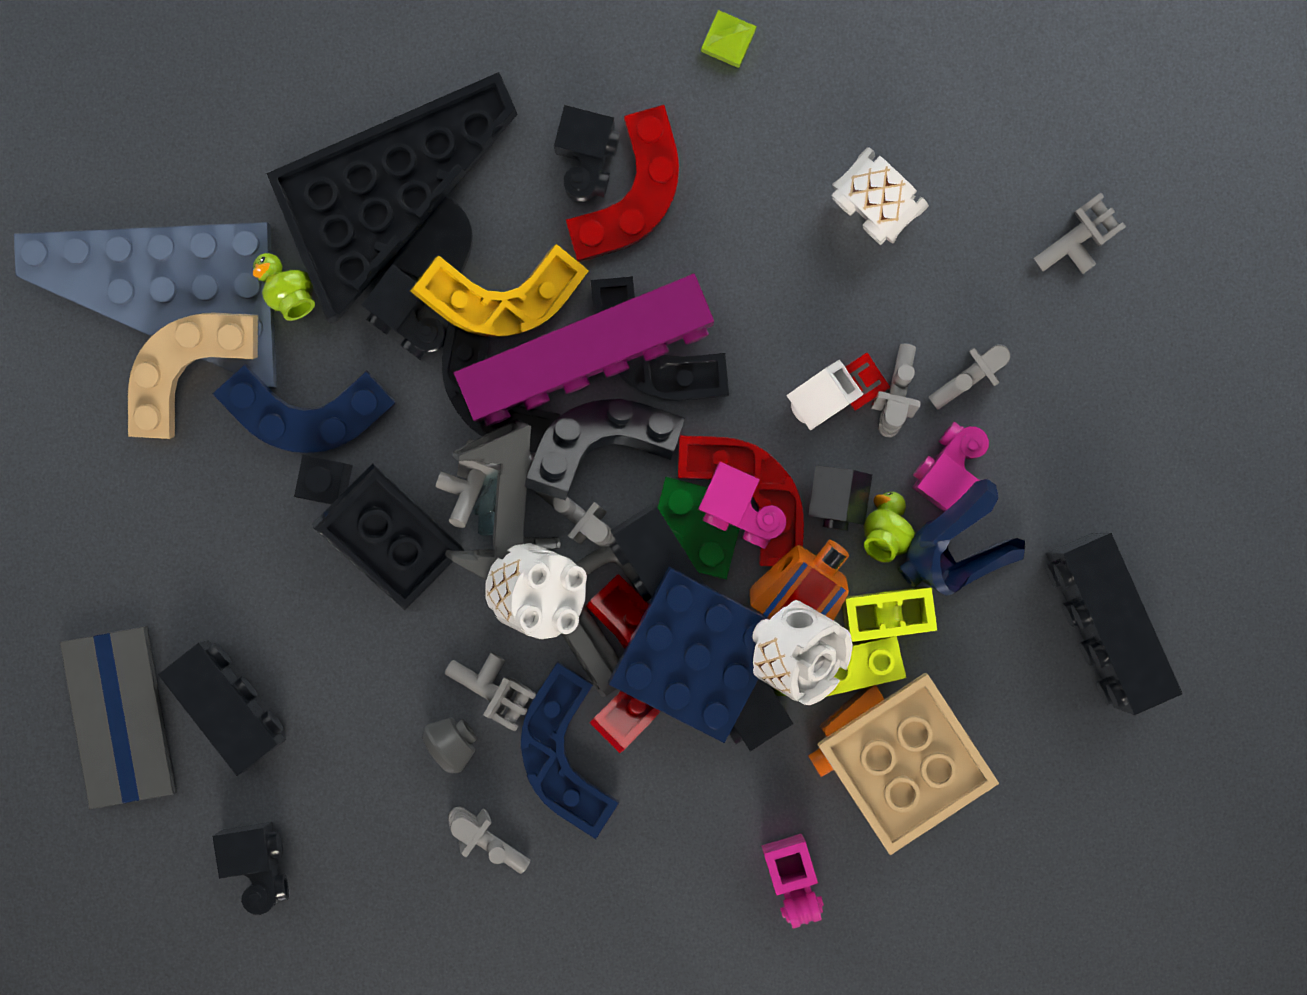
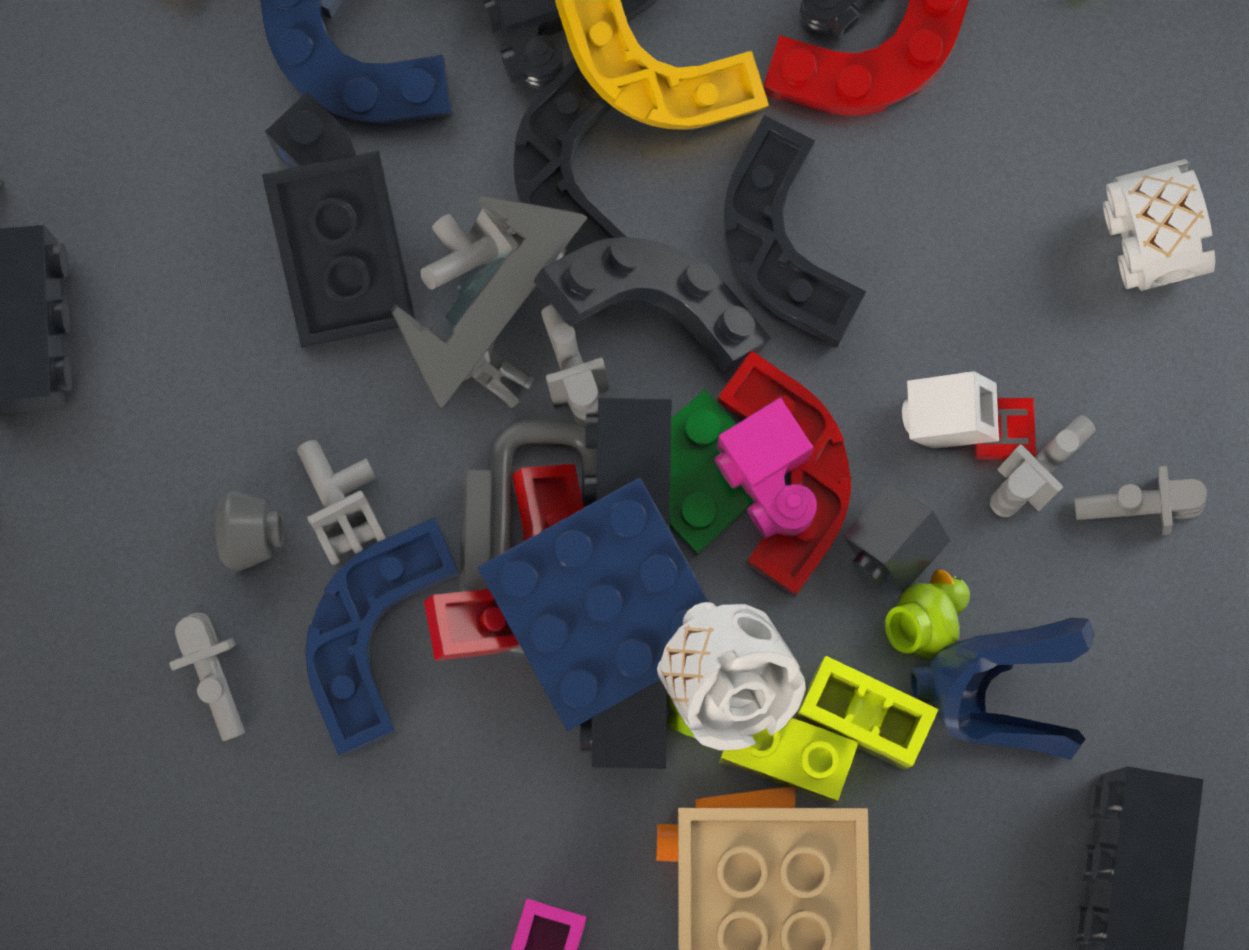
camera: 30 degrees right, 10 degrees down
magenta brick [454,273,714,427] -> none
white brick [485,543,587,639] -> none
orange torso [749,540,849,620] -> none
dark pink brick [912,422,989,512] -> none

